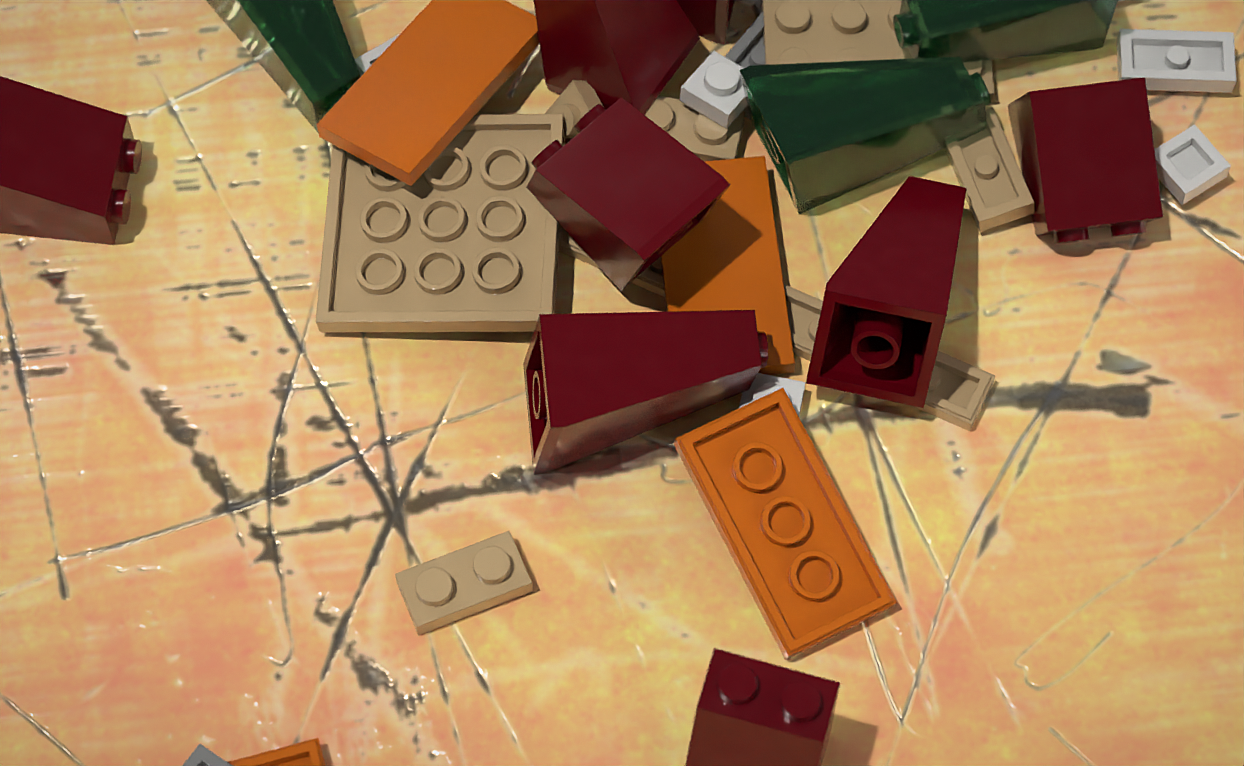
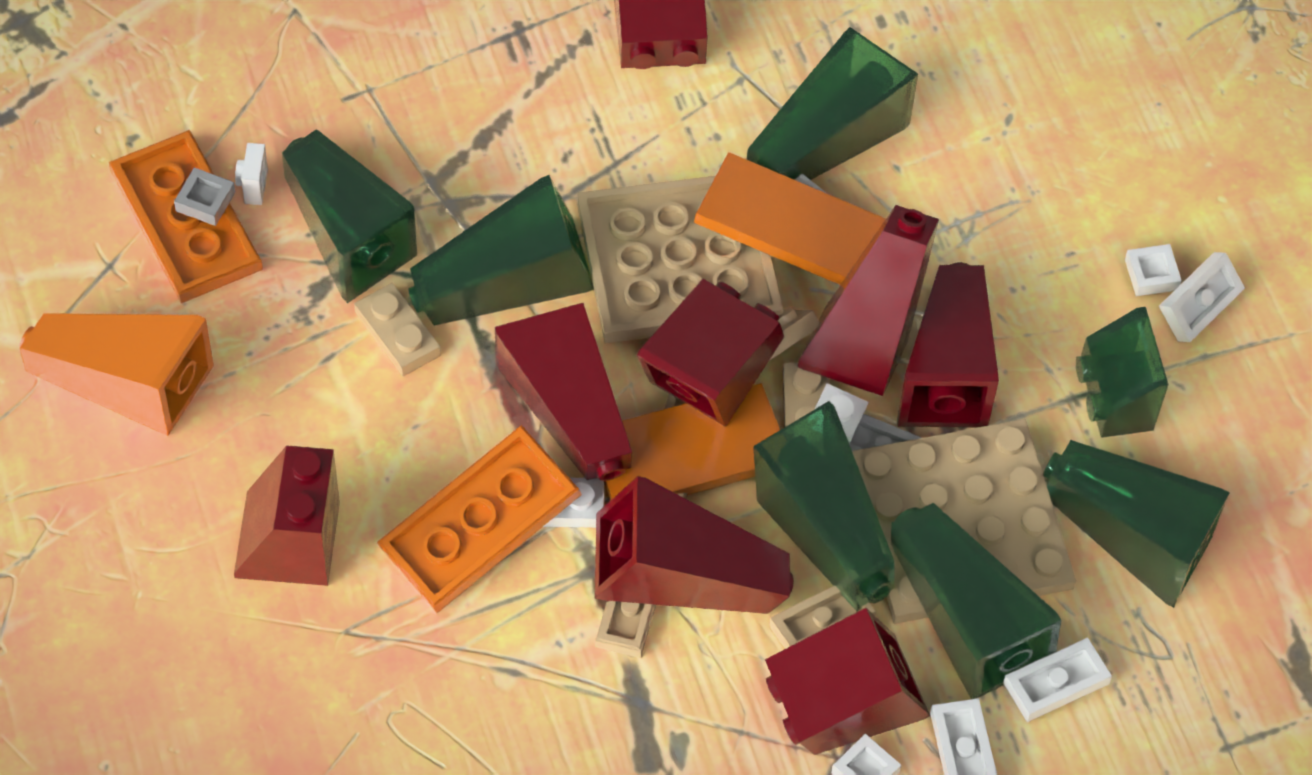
camera: 75 degrees right, 5 degrees down
none -> white plate [235,143,268,205]
none -> clear green slope [282,129,417,304]
none -> clear green slope [408,175,594,326]

